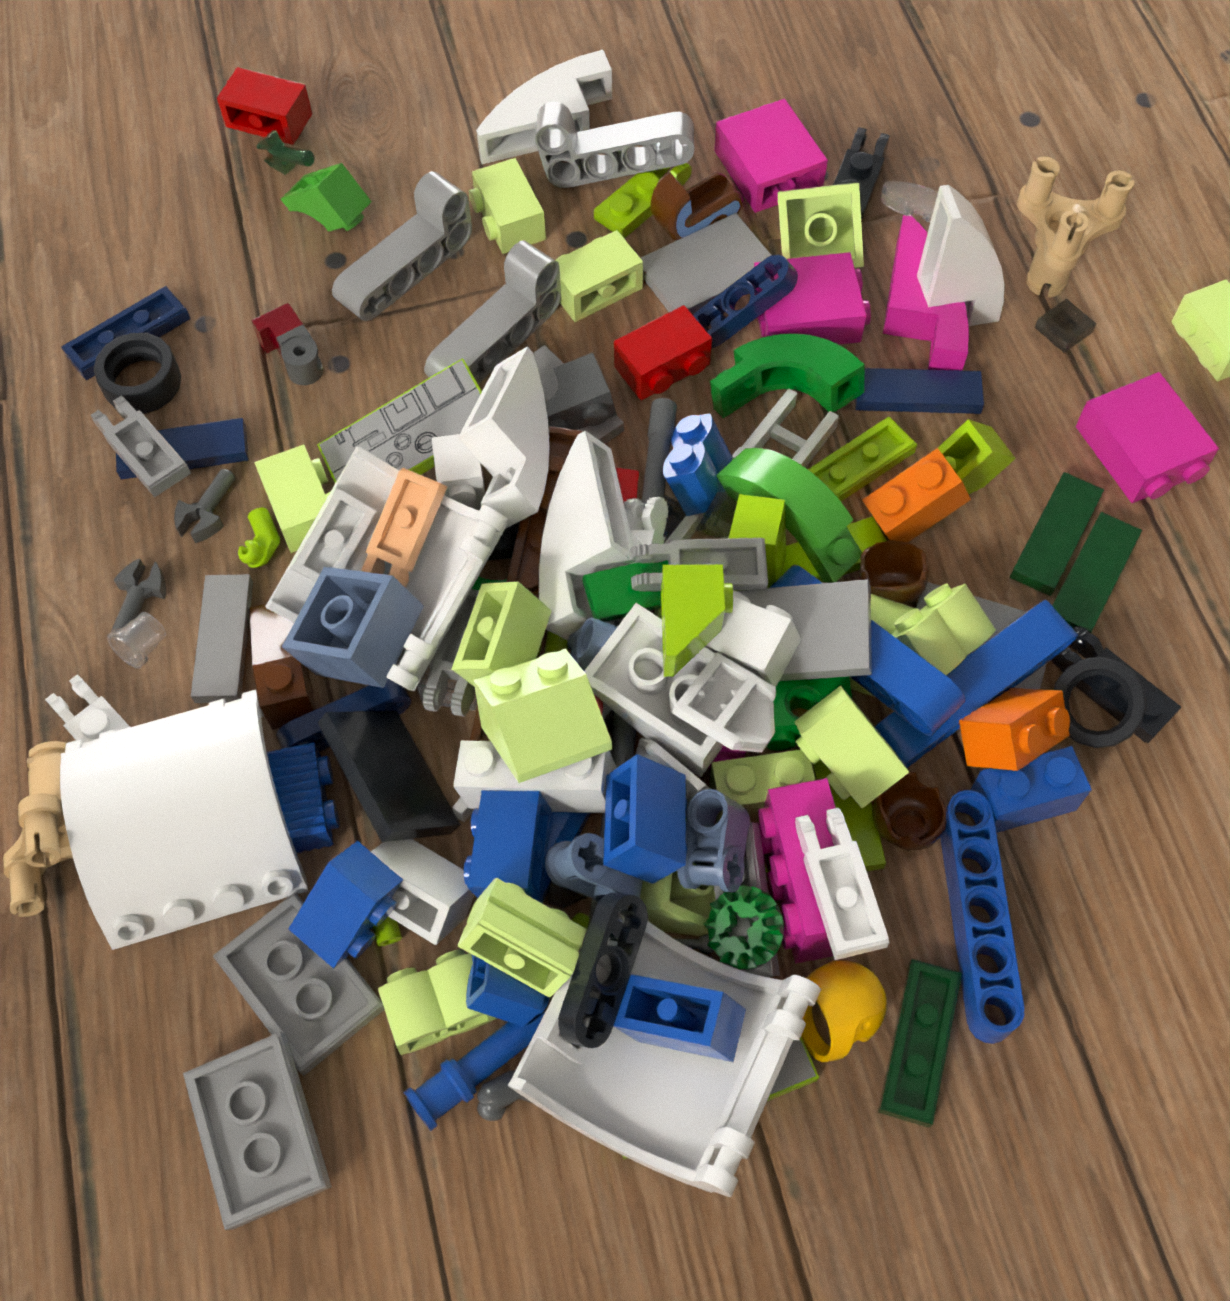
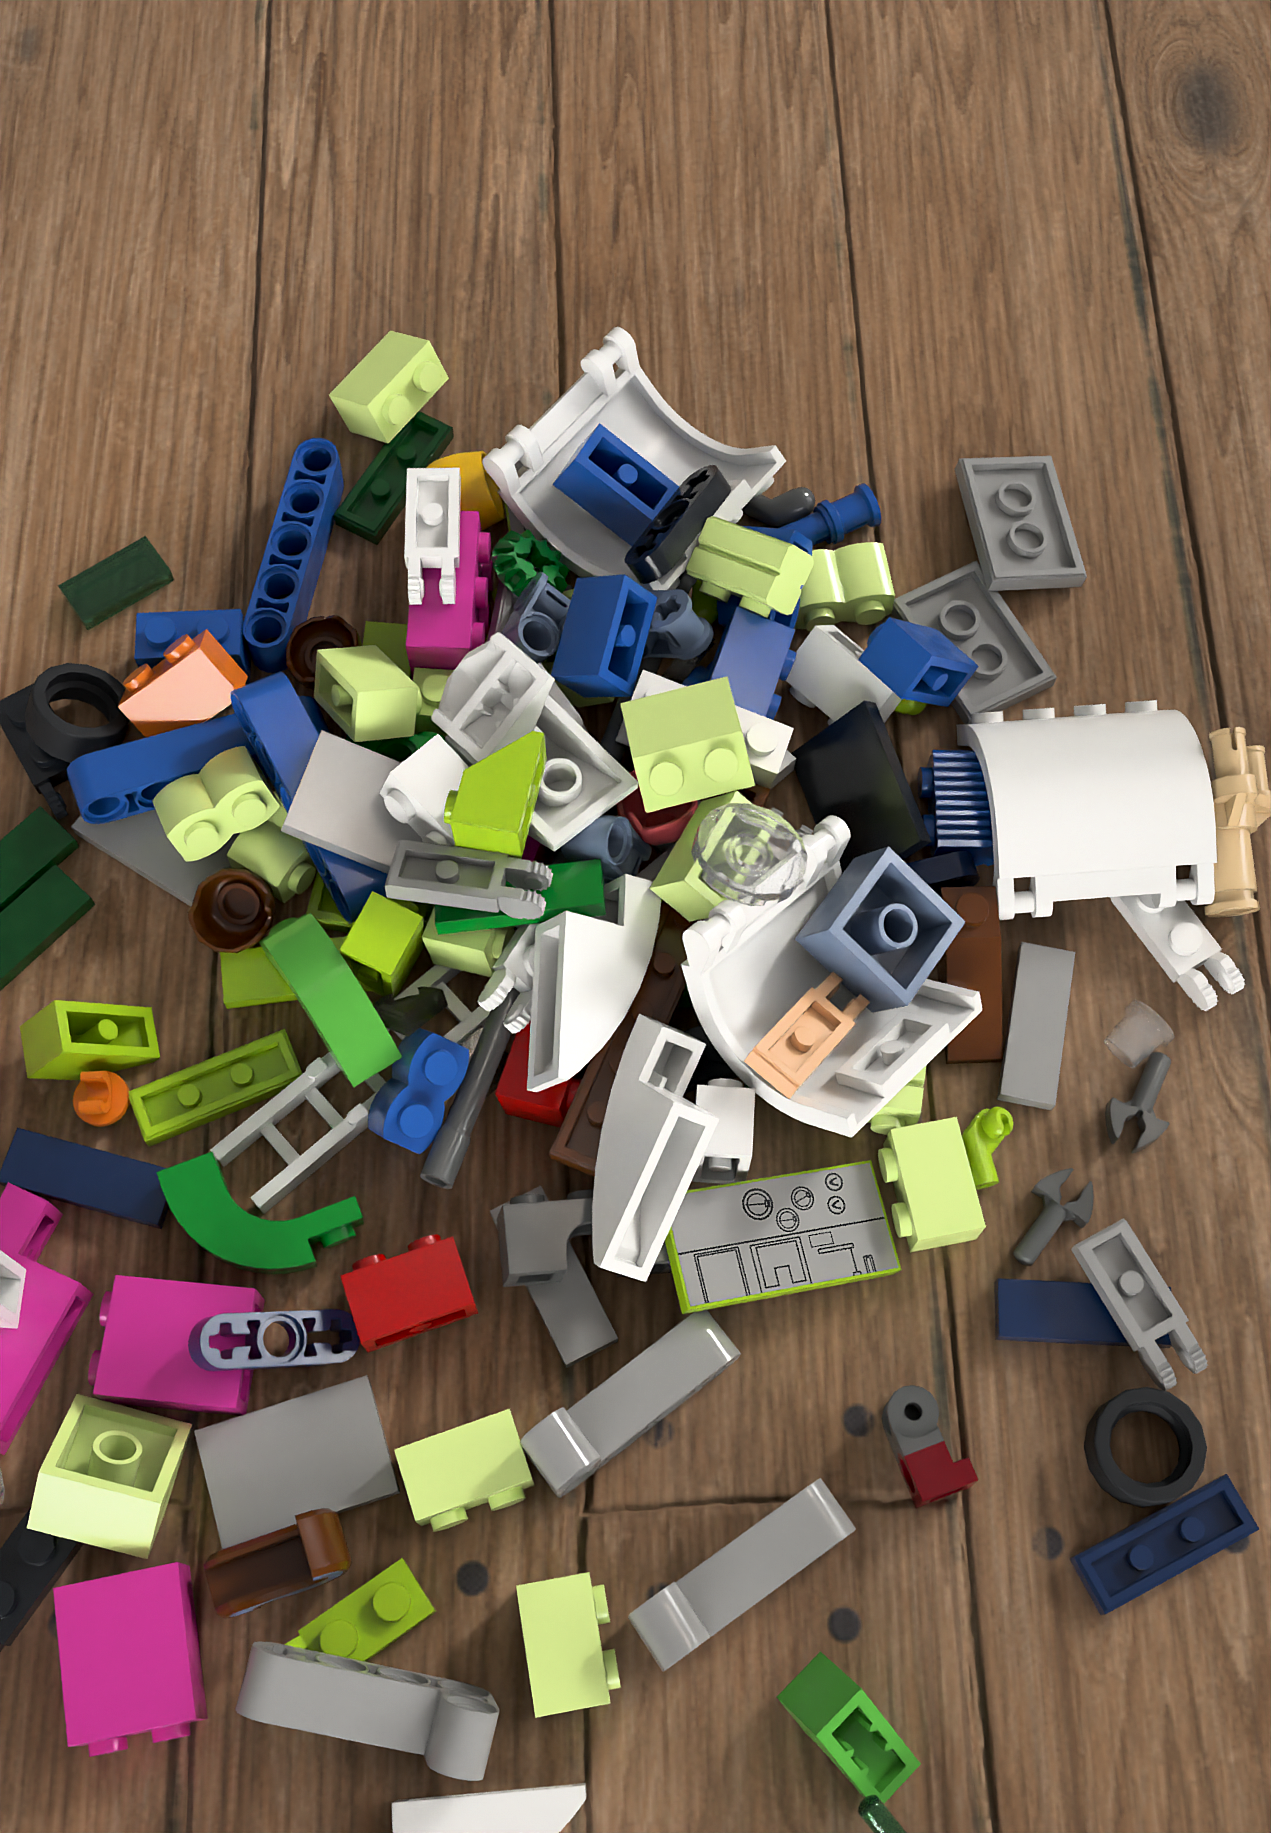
camera: 170 degrees left, 5 degrees up
orange brick [862,448,971,542] -> none
none -> clear green tile [58,536,174,630]
none -> orange plate [73,1070,130,1127]
none -> yellowish green brick [329,331,449,443]
none -> clear tile [691,803,808,906]

